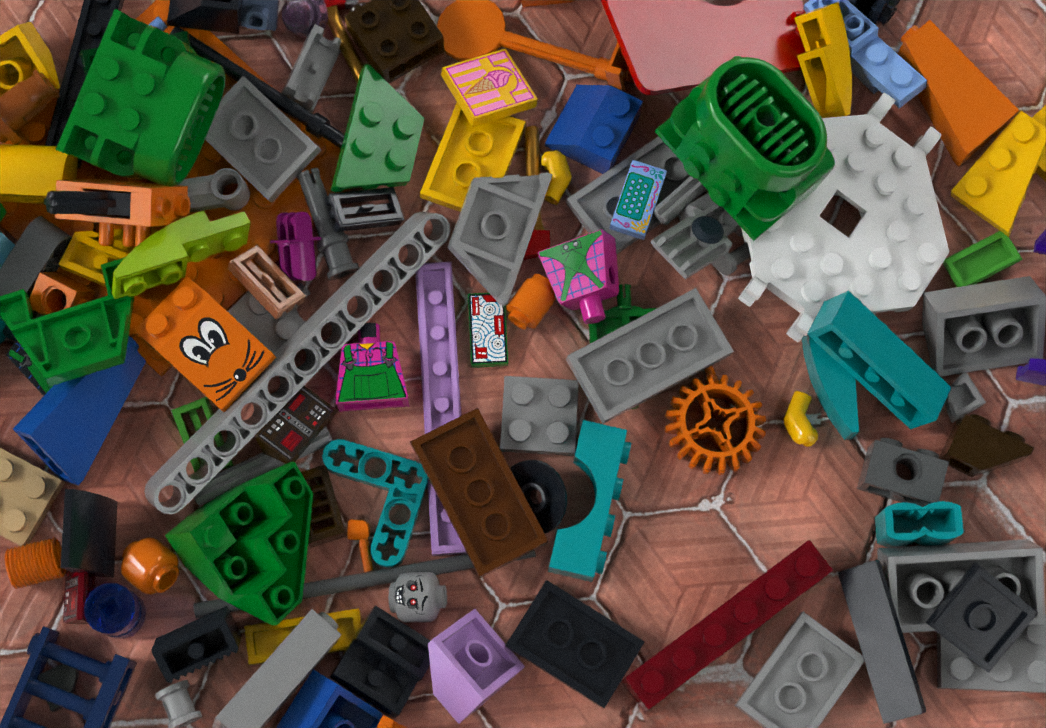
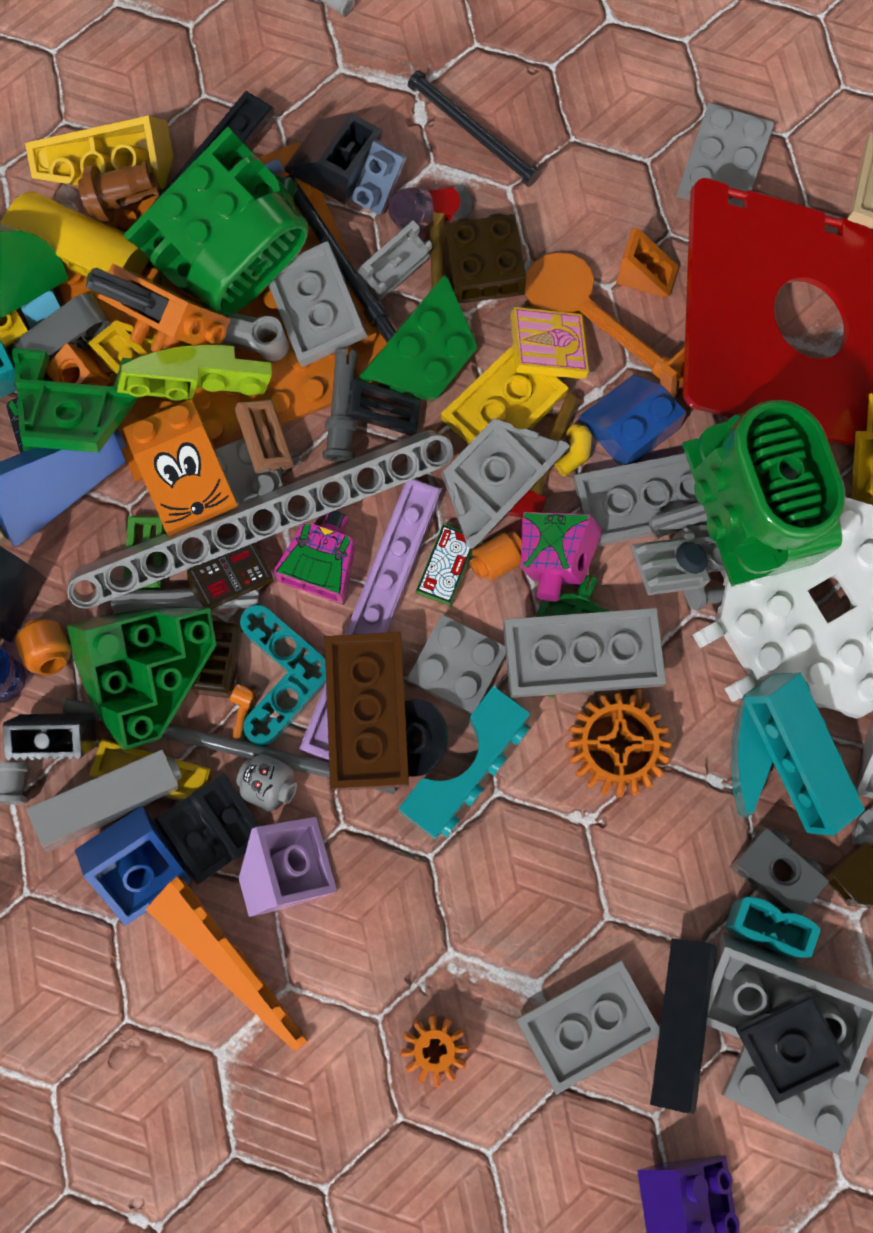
camera: 30 degrees right, 0 degrees up
magenta arm [270,212,321,281] -> none
black plate [505,580,645,709] -> none
tile [609,160,667,240] -> none
dark red brick [621,540,833,713] -> none
yellow arm [783,391,818,447] -> none

